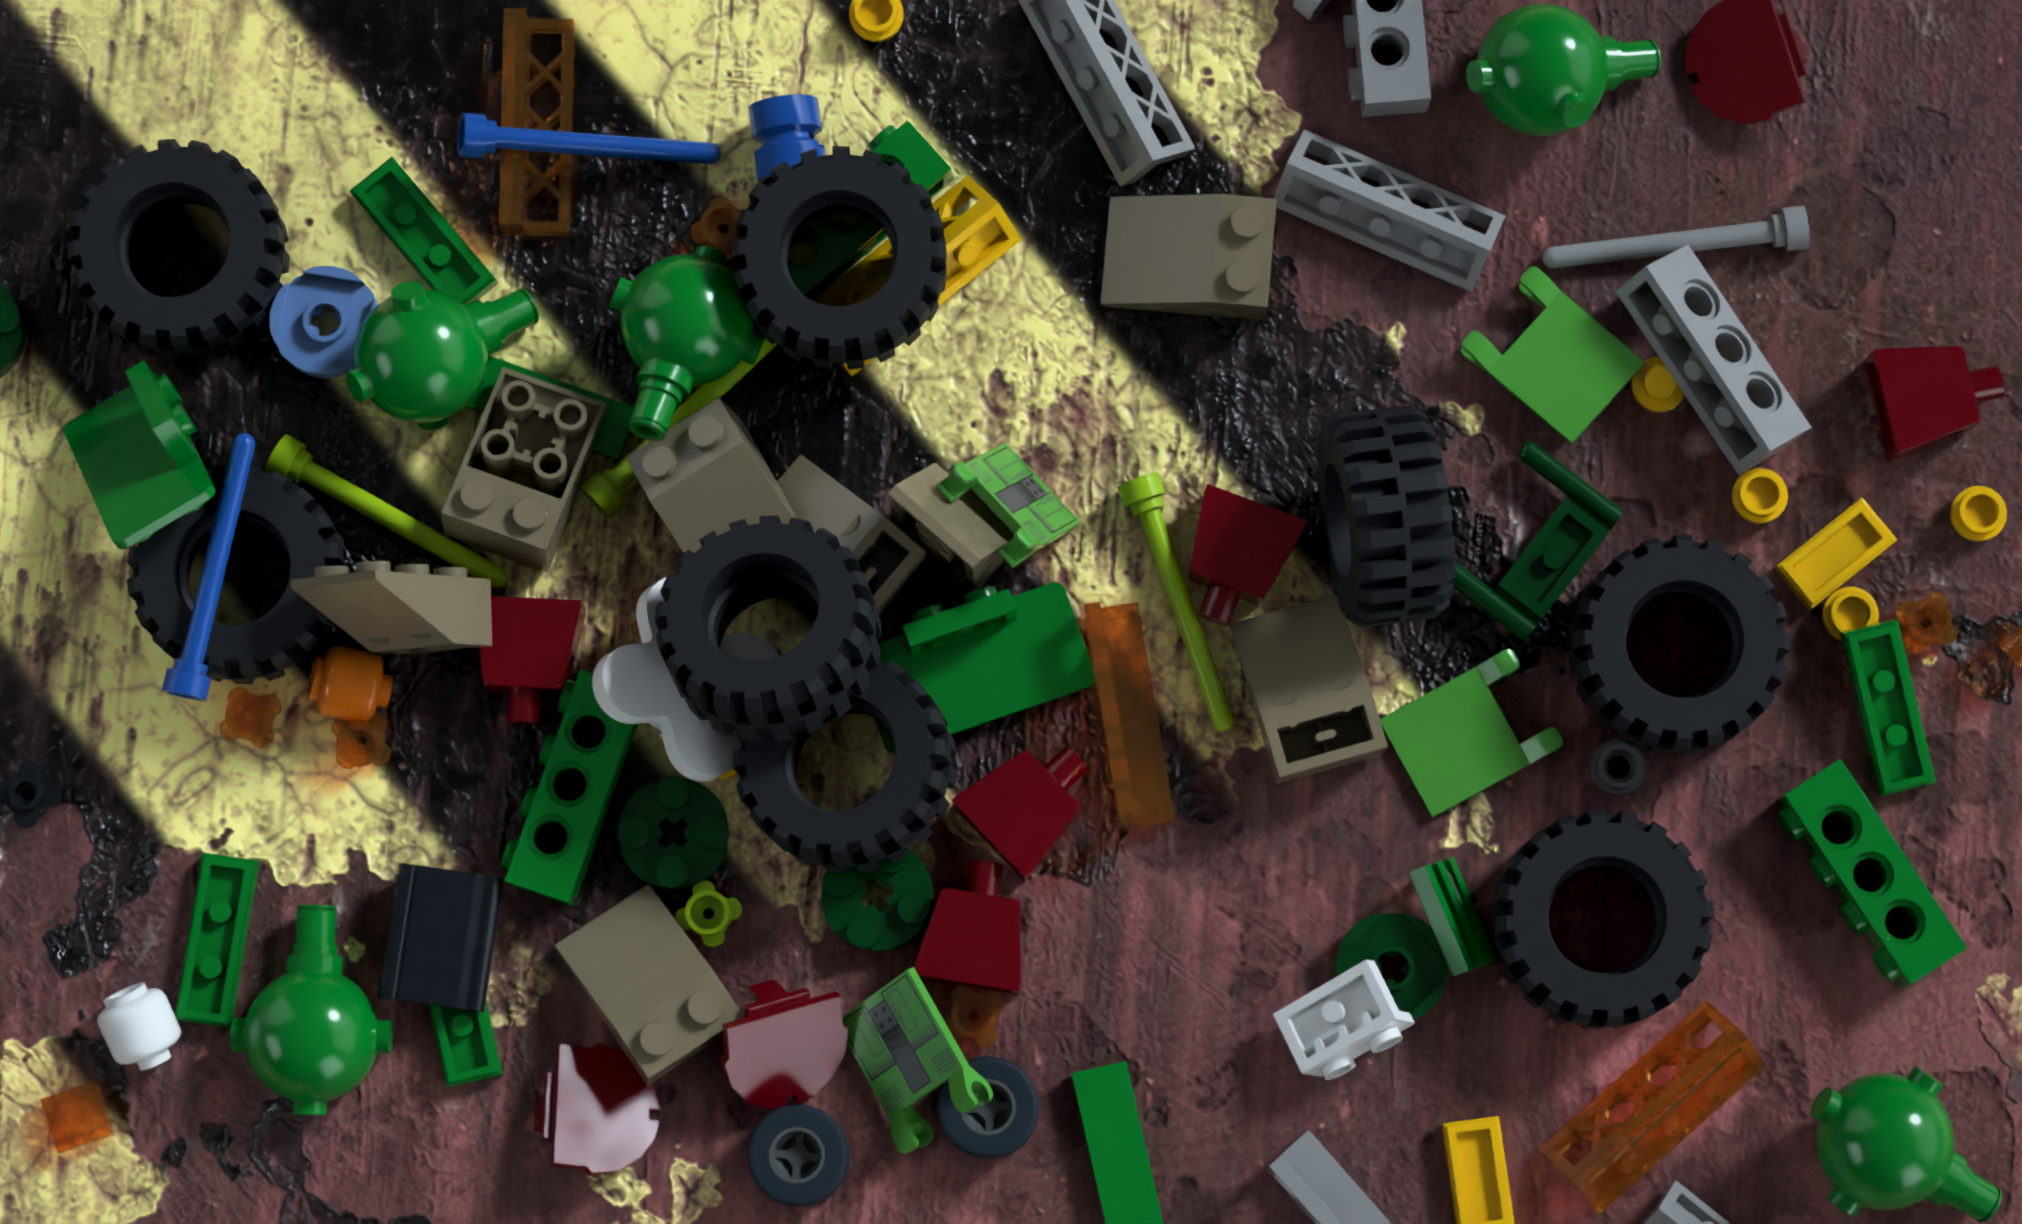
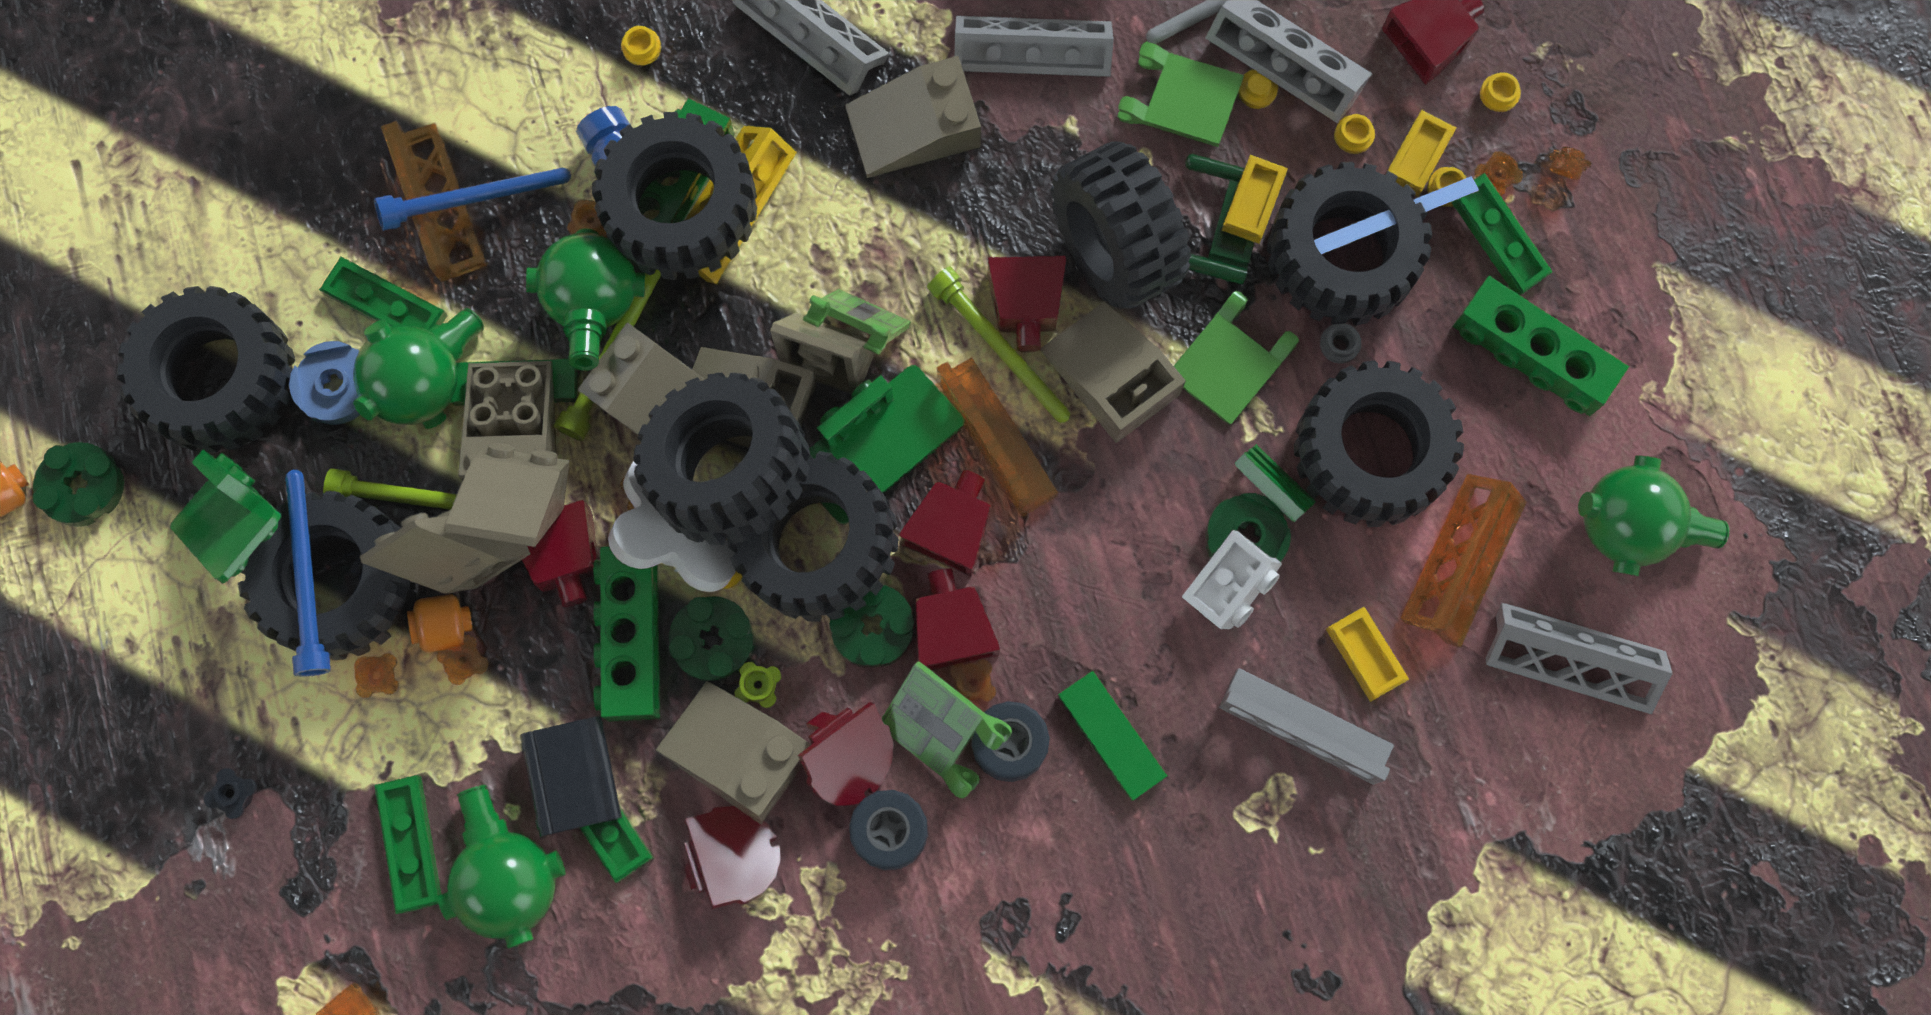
camera: 25 degrees left, 5 degrees down
white head [97,982,181,1071] -> none
none -> dark tan slope [444,443,569,547]
none -> yellow tile [1222,155,1288,244]
none -> light blue sticker [1314,176,1479,254]

